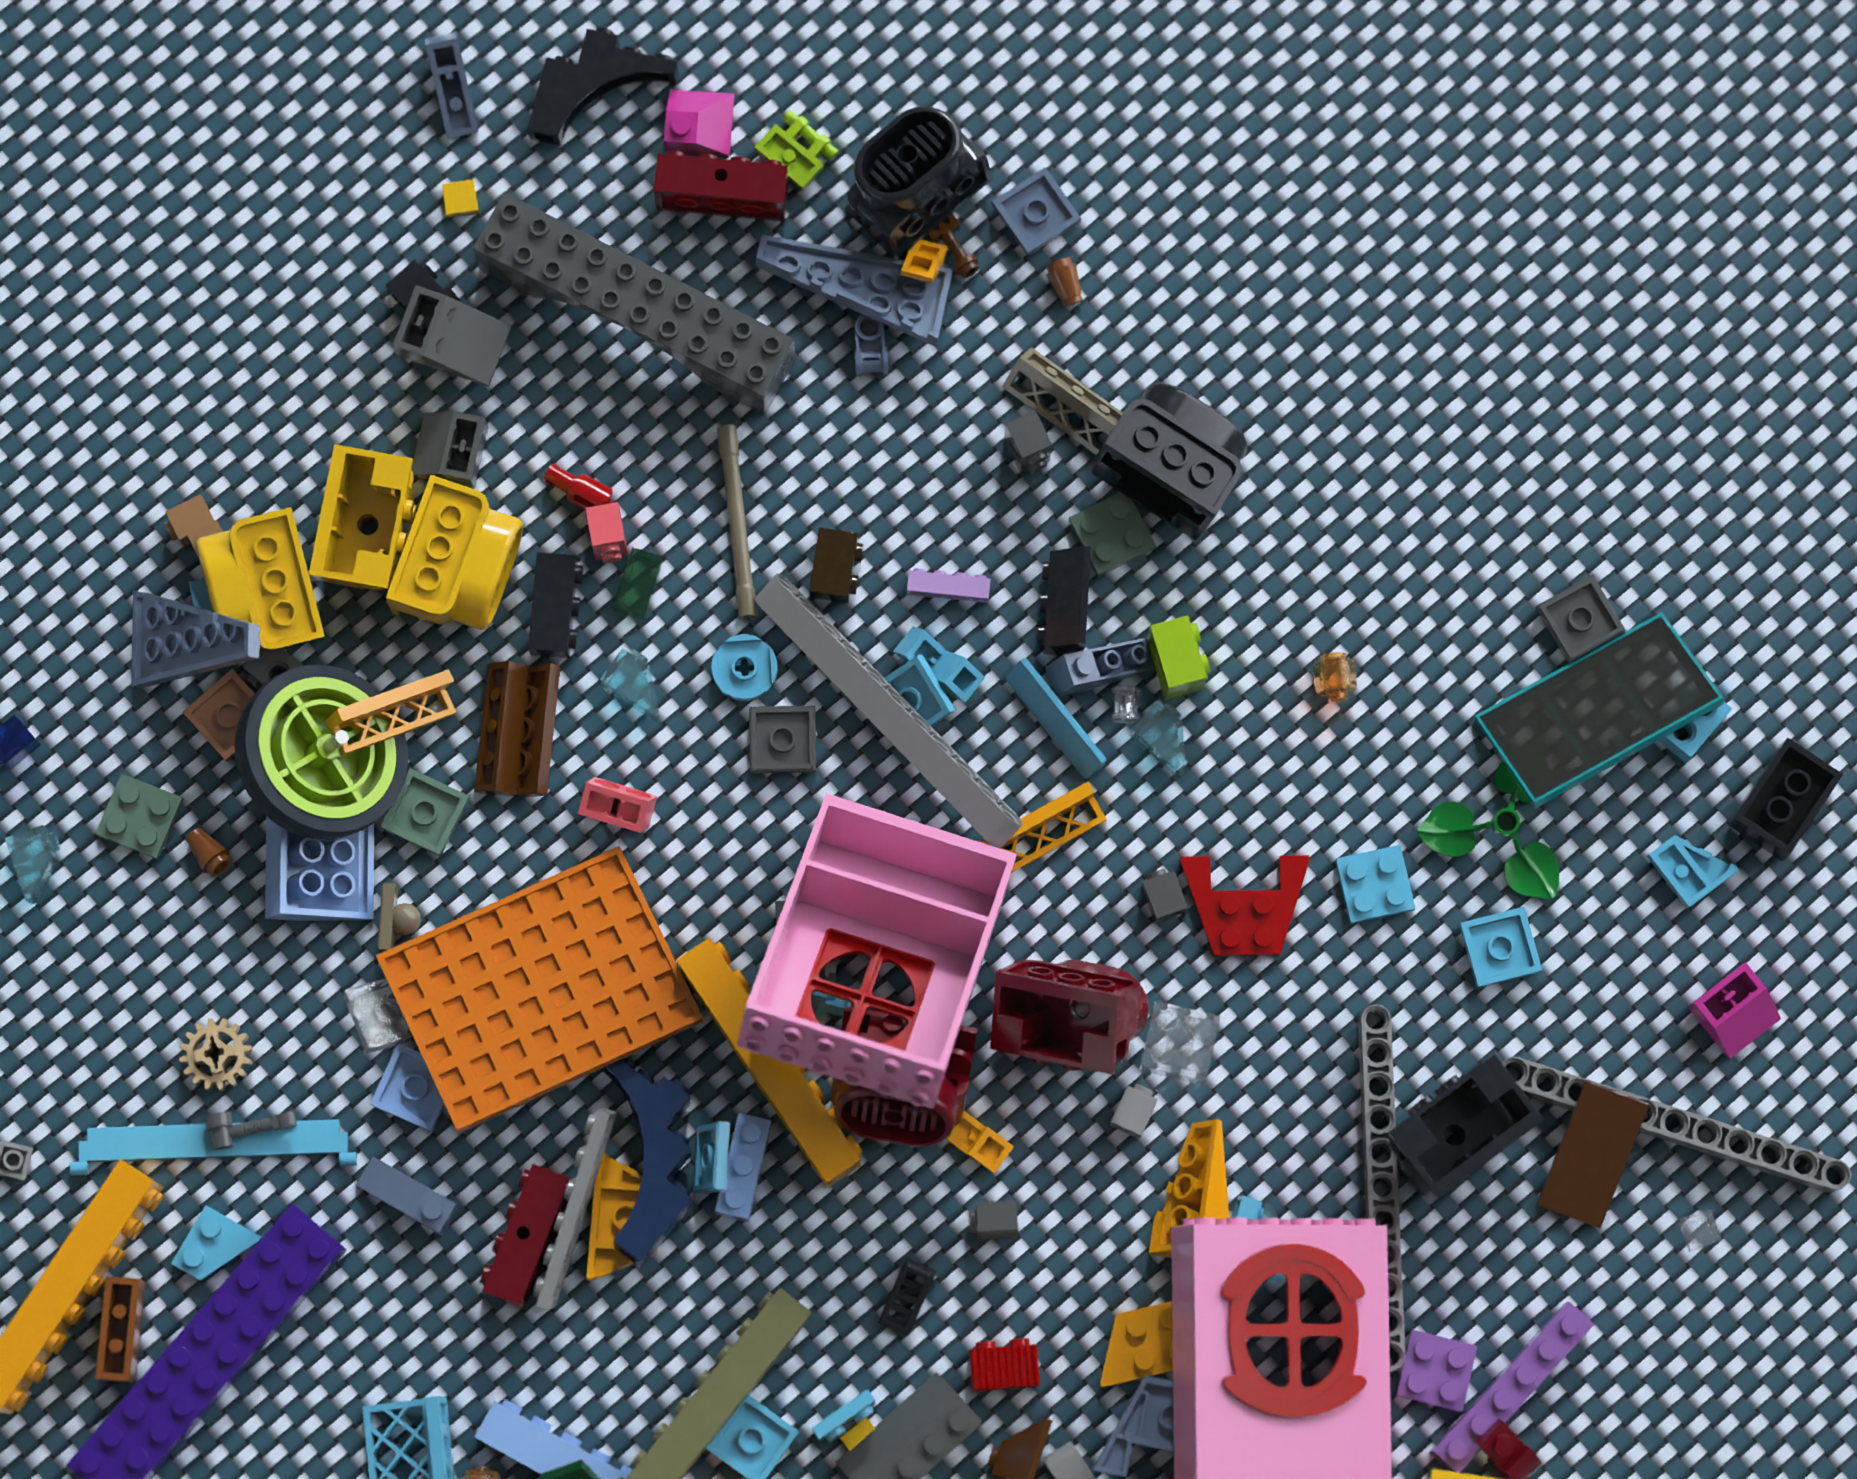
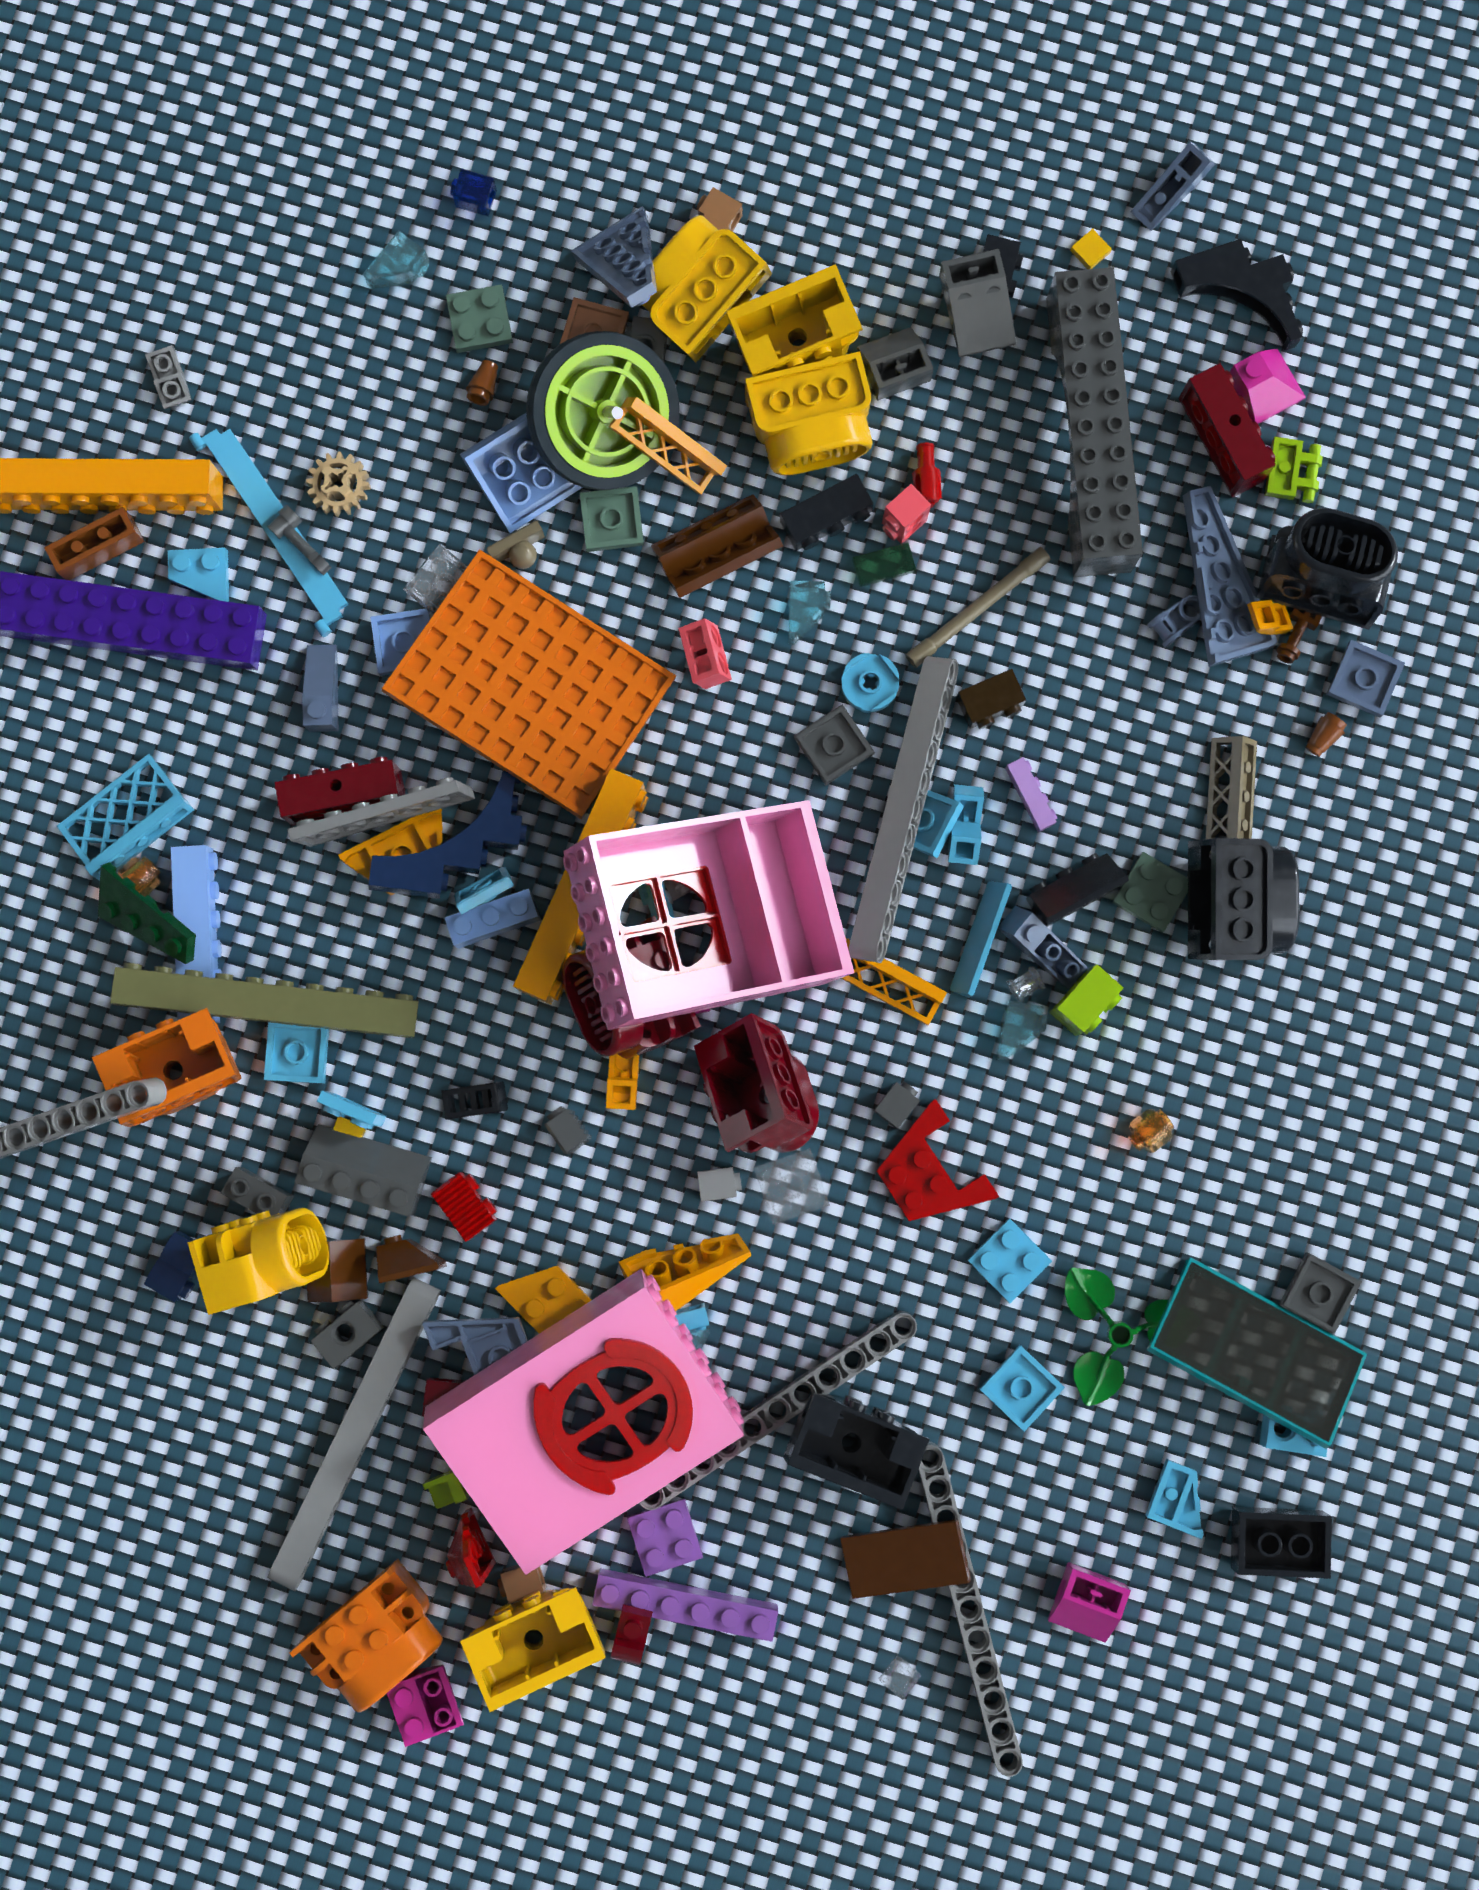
camera: 65 degrees right, 5 degrees up
dark grey brick [1004,410,1052,474] -> none

